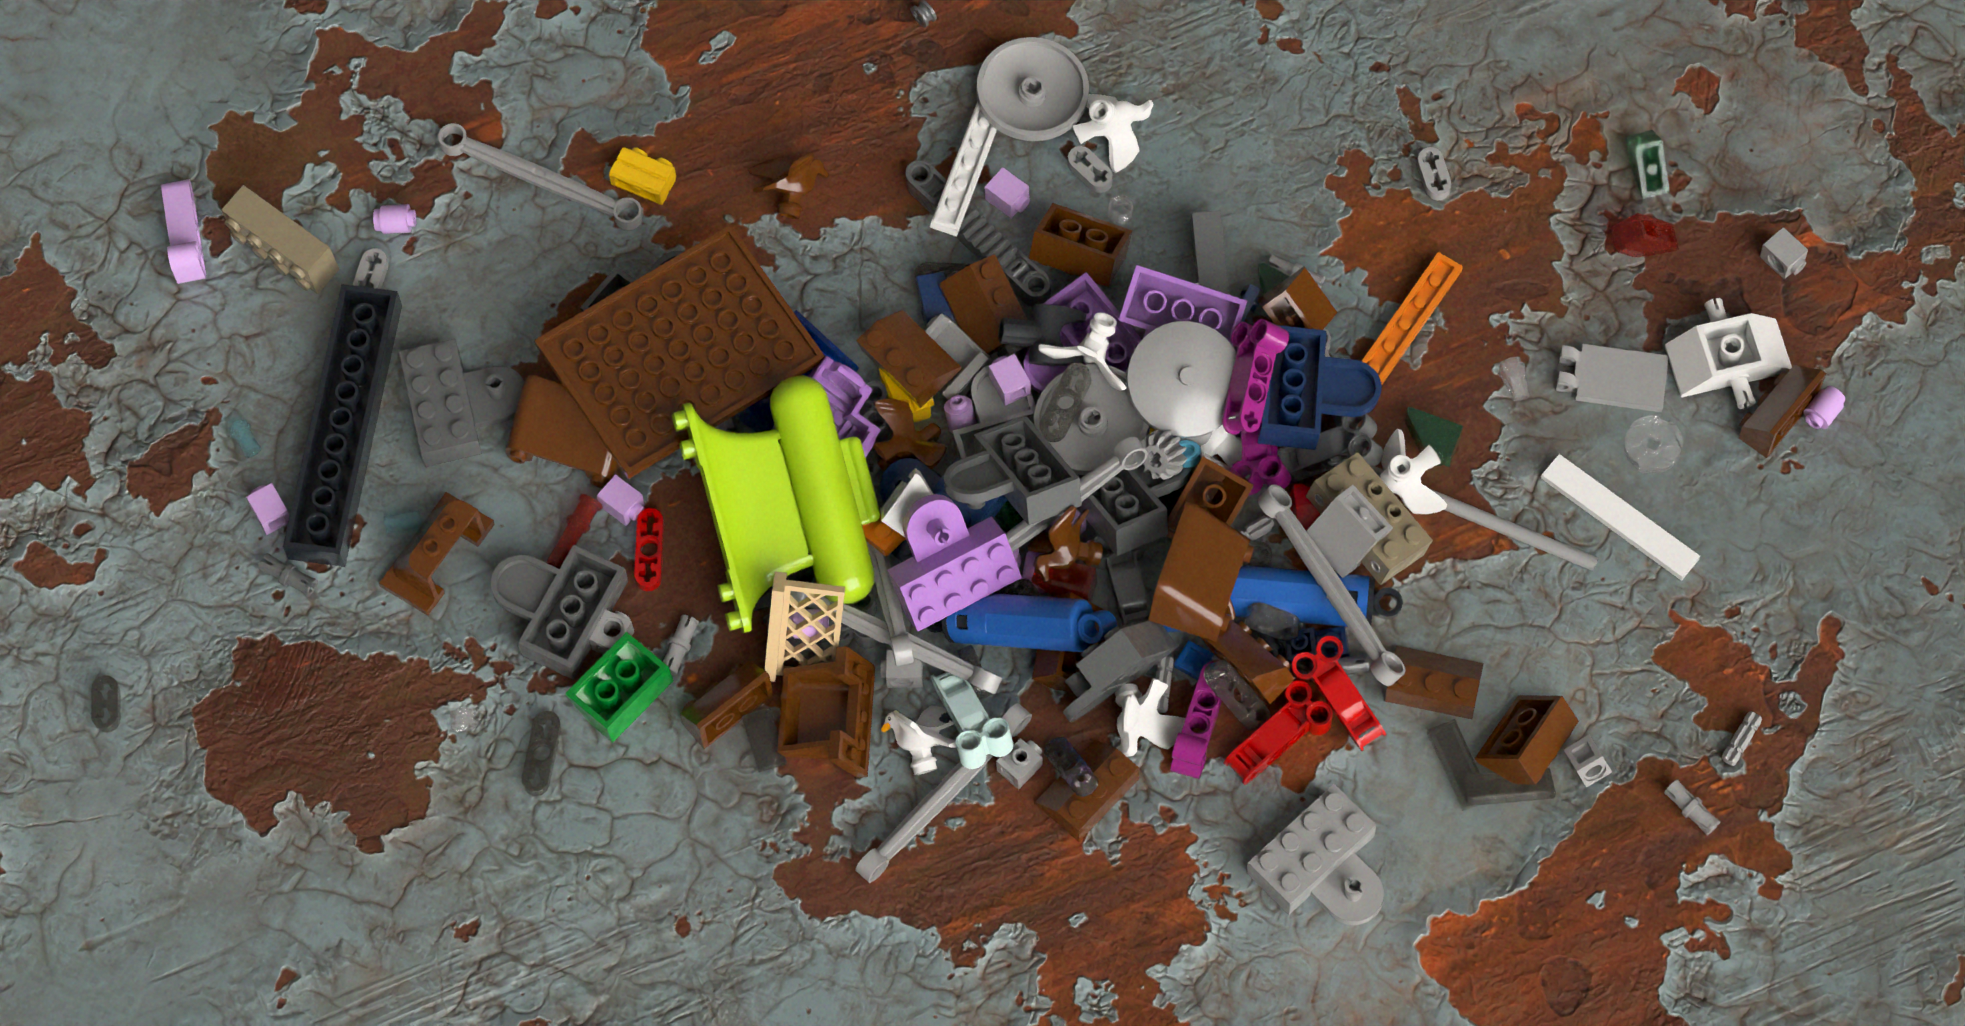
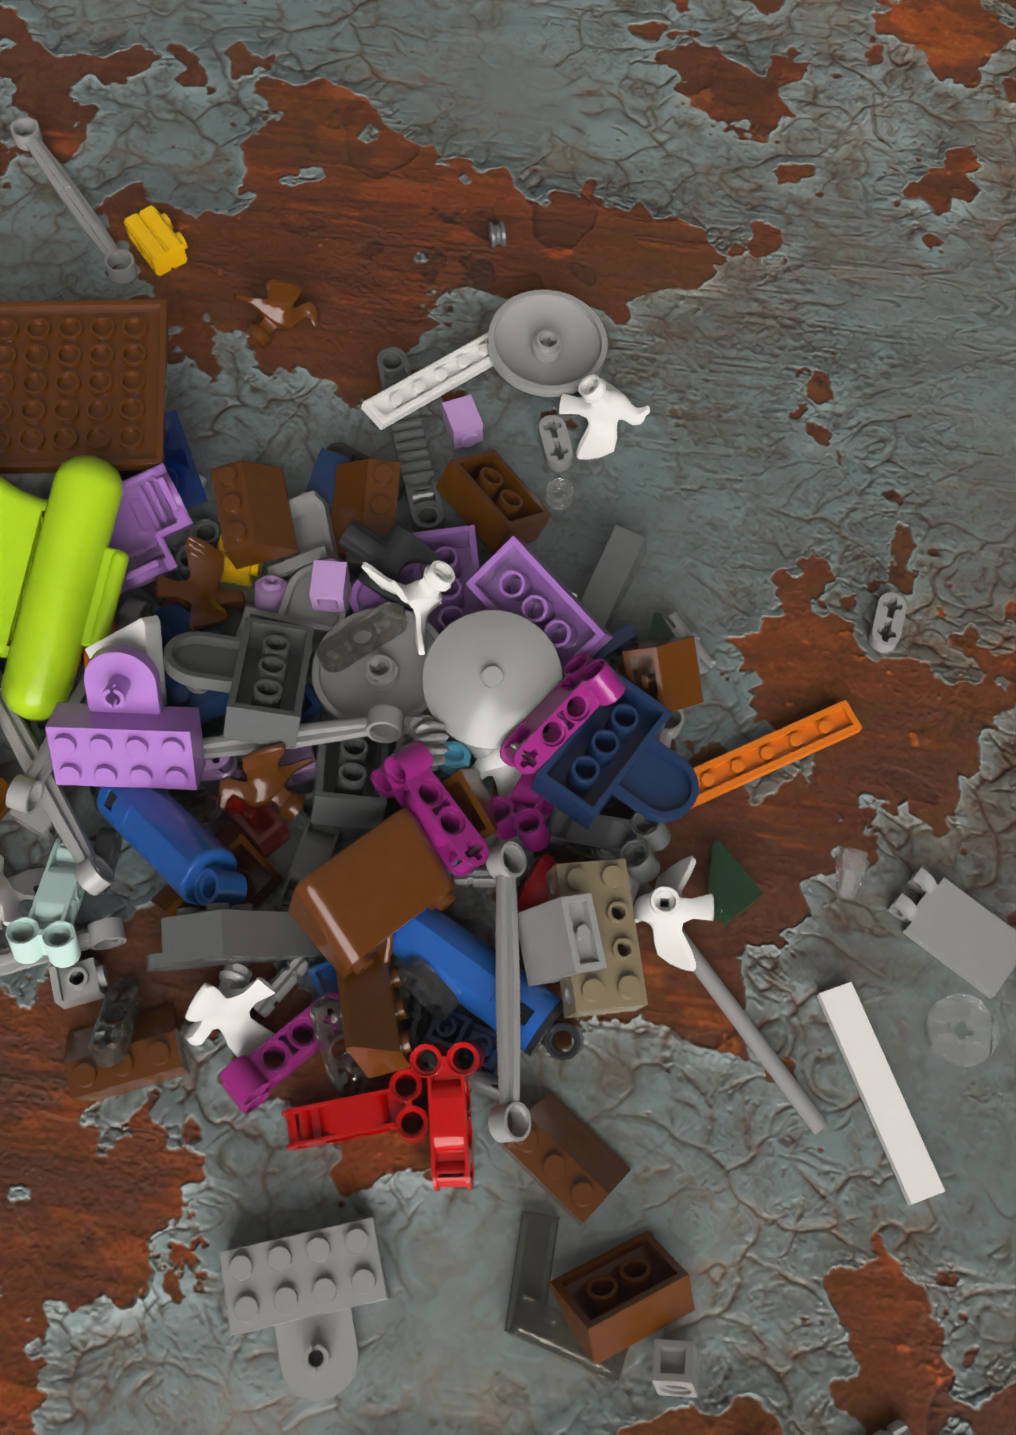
camera: 25 degrees right, 0 degrees up
none -> magenta piece [371,740,489,877]

